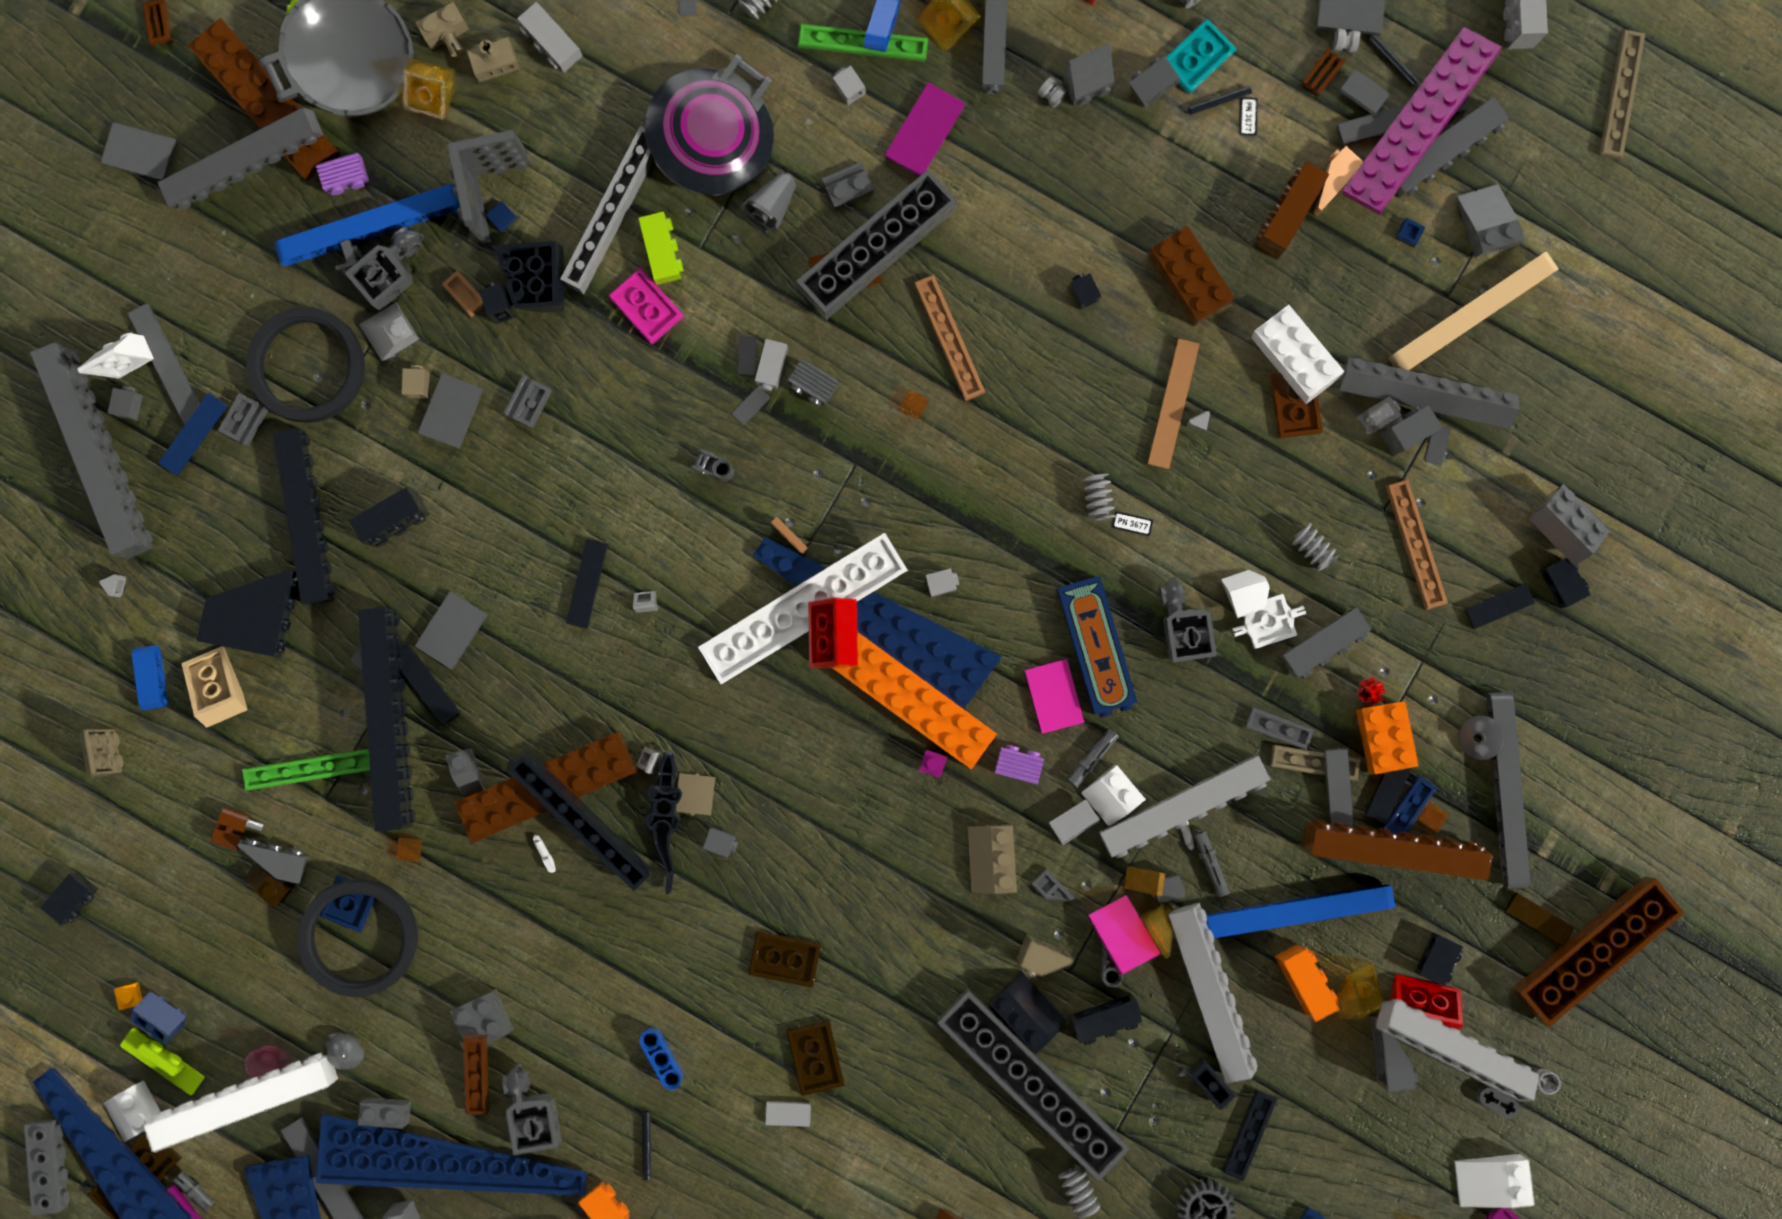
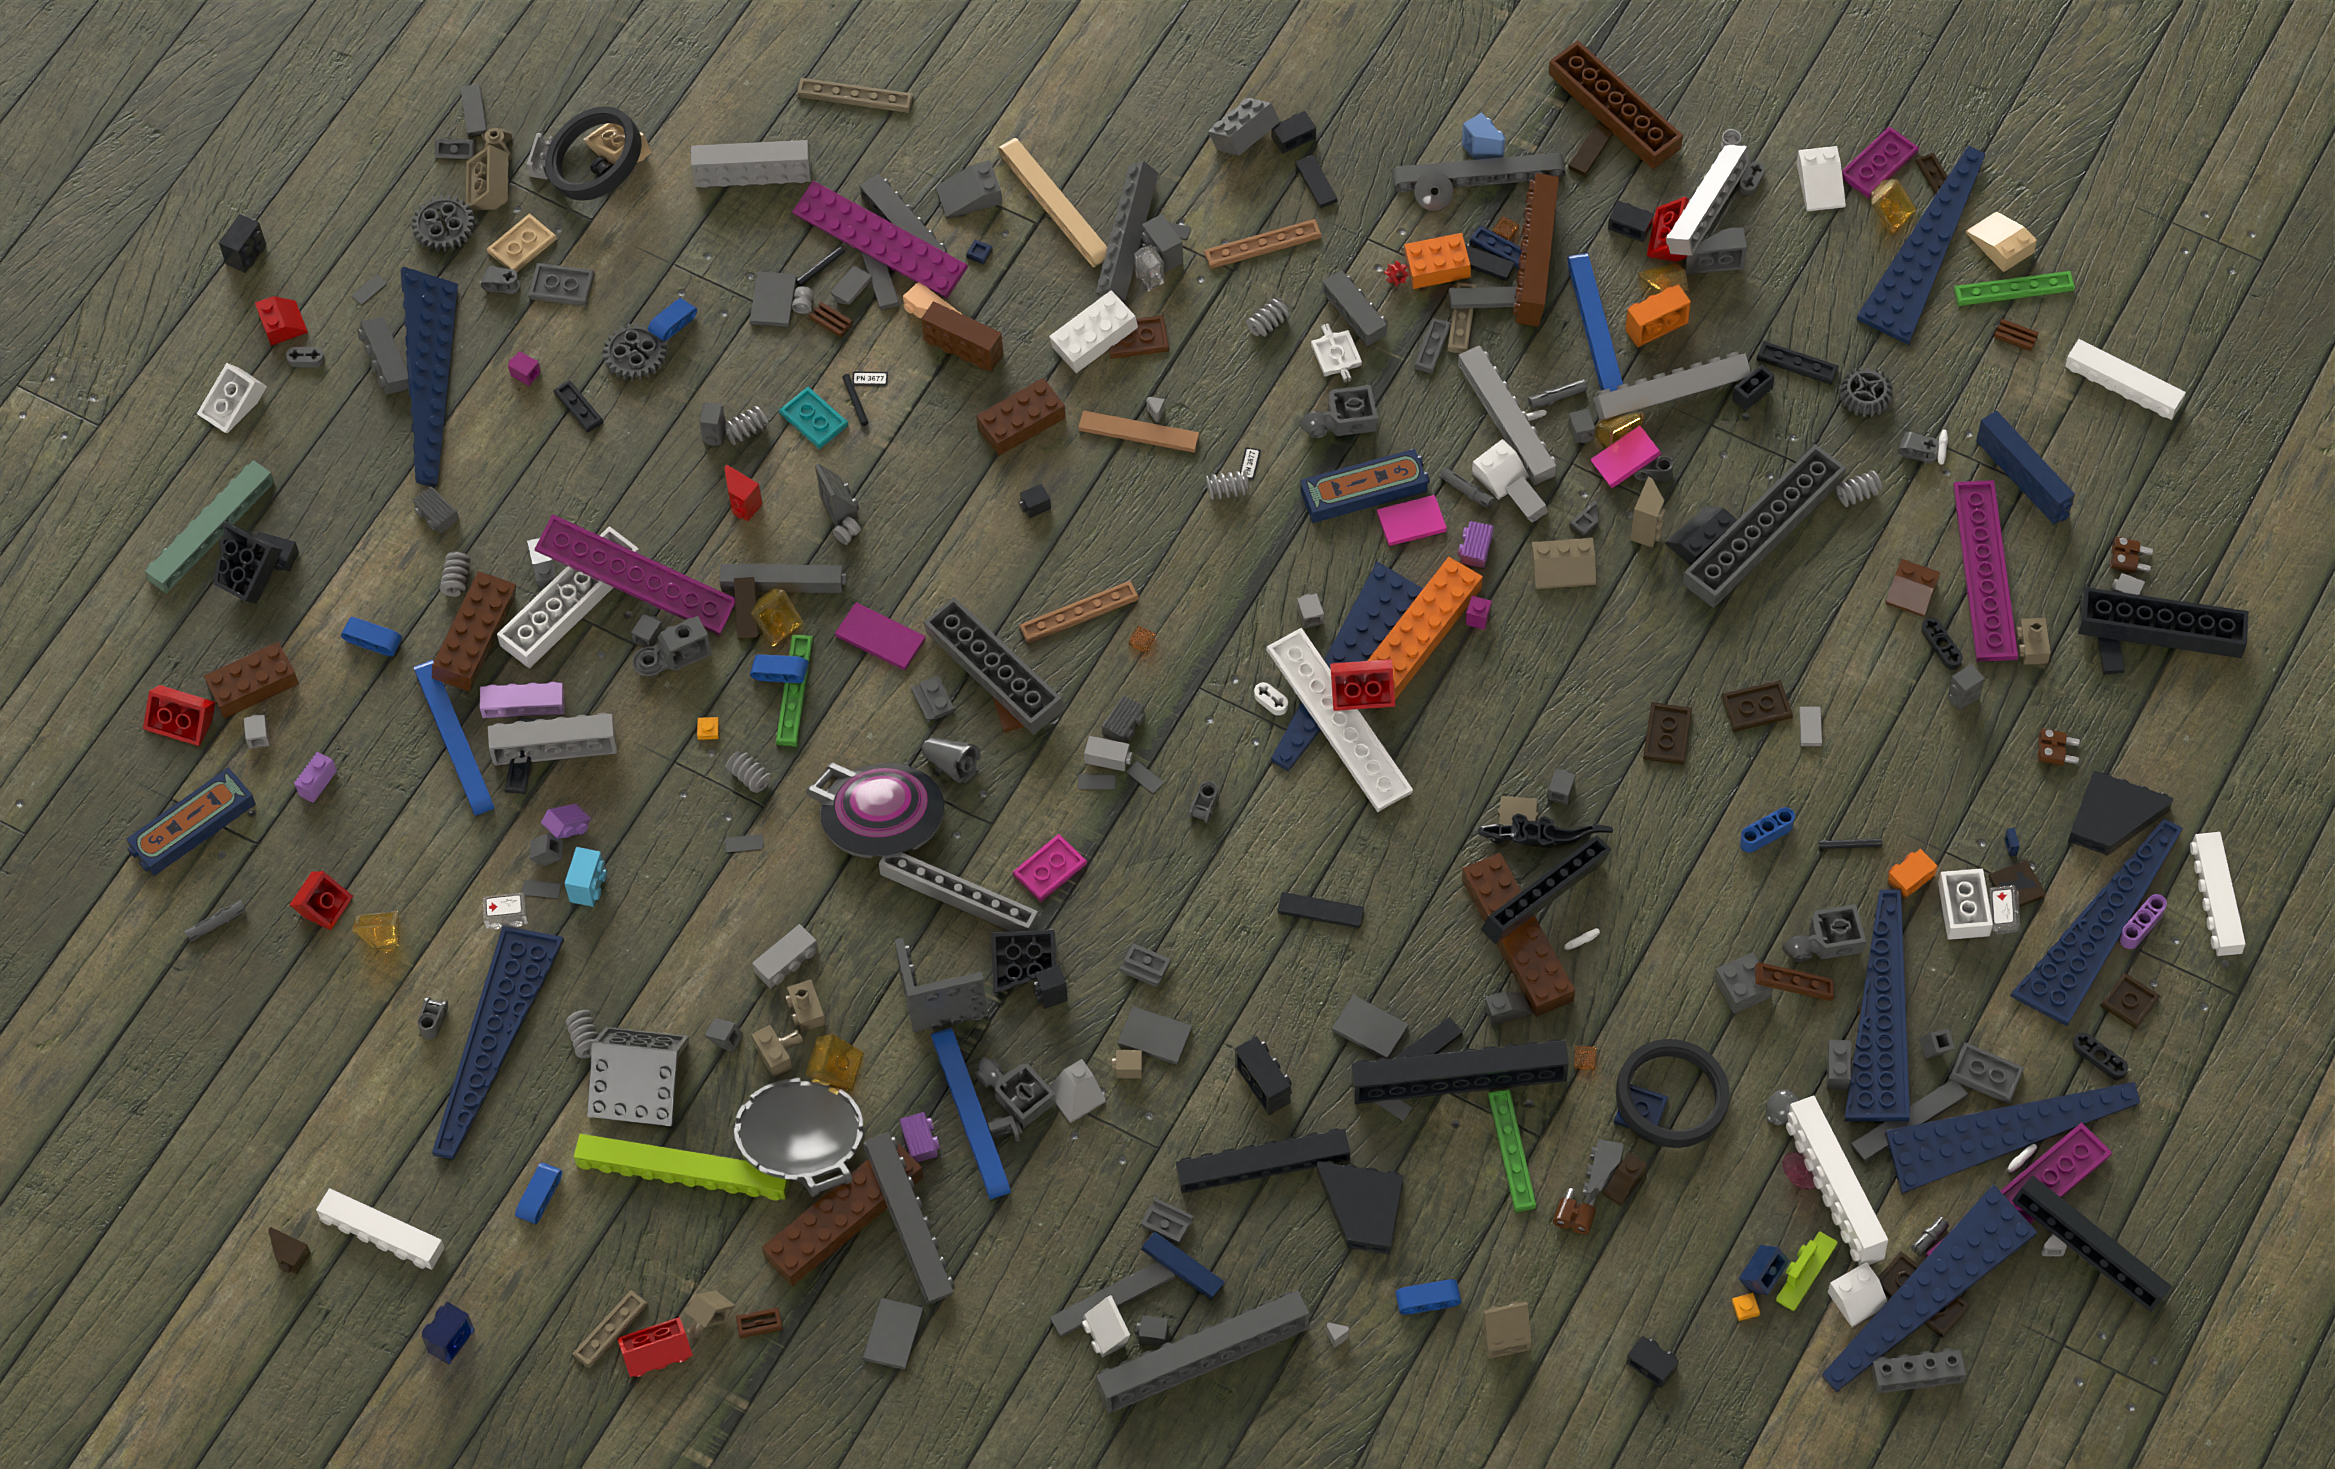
camera: 90 degrees left, 25 degrees down
tan slope [181,646,247,728] -> none
black tyre [246,308,365,423] -> none
medium nougat tile [442,270,484,317] -> none
light grey slope [633,591,657,613] -> none
light grey slope [636,747,663,774] -> none
lime brick [639,212,684,285] -> none
medium nougat tile [771,517,808,555] -> none
light grey brick [833,66,866,105] -> none
black slope [1069,994,1143,1045] -> none
pearl gold tile [1124,866,1165,896] -> none
dark grey brick [1129,56,1180,108] -> none
white slope [1221,570,1270,618] -> none
none -> white beam [1254,682,1288,715]
none -> medium blue slope [1462,113,1505,160]

